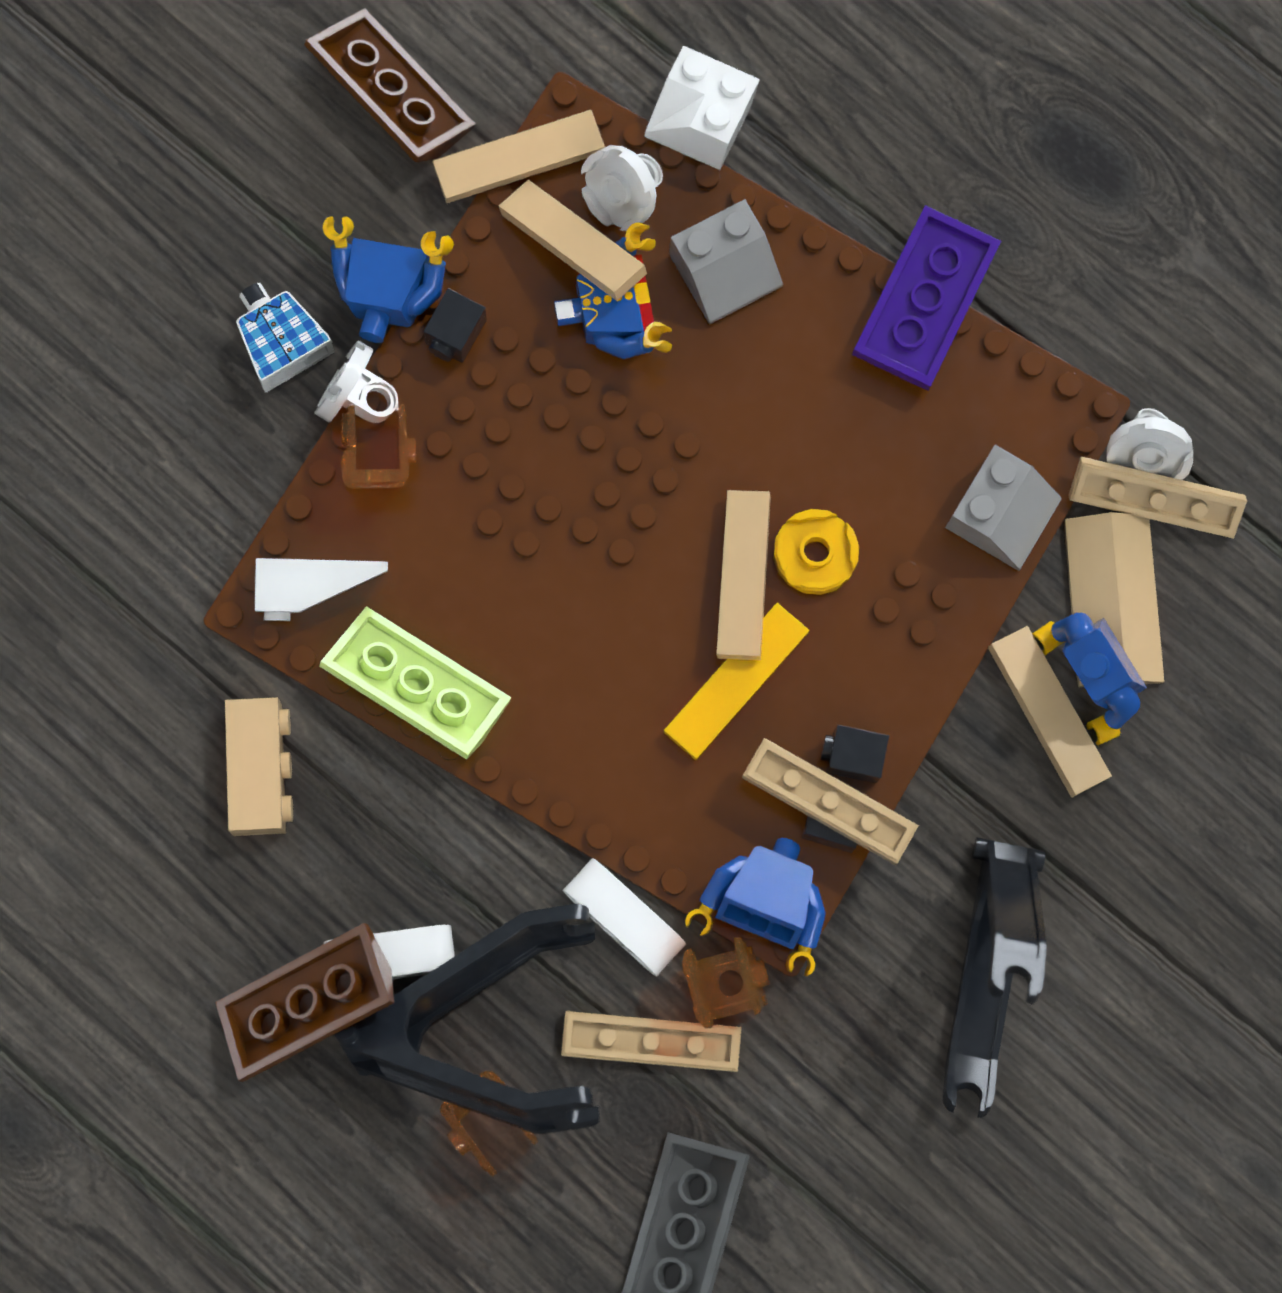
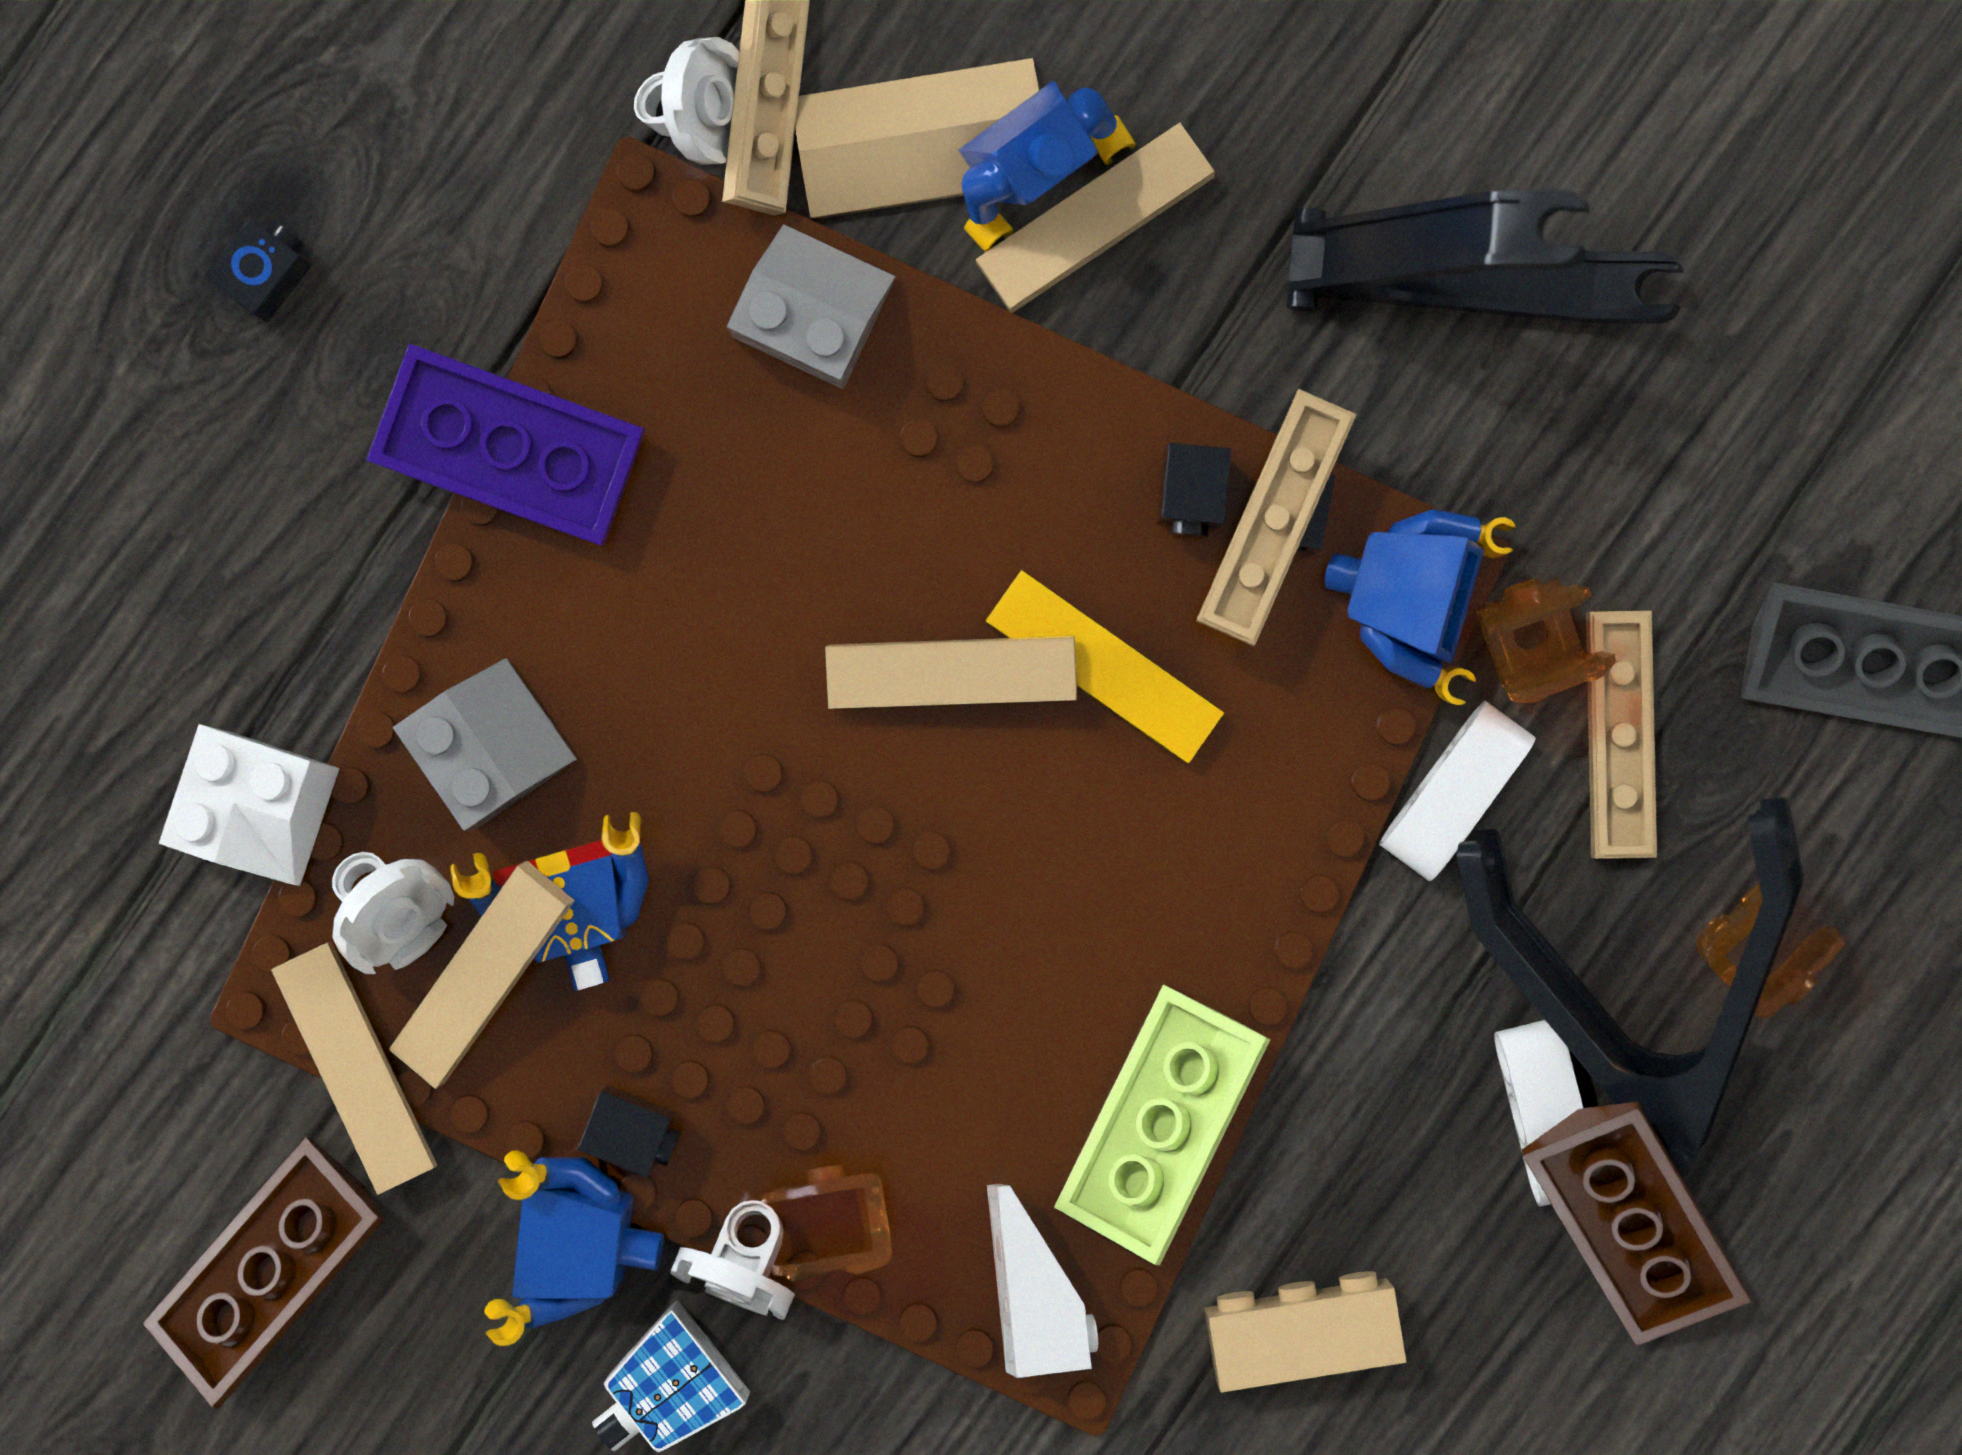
camera: 90 degrees left, 10 degrees up
yellow tile [773,509,859,595] -> none
none -> black brick [204,217,312,323]

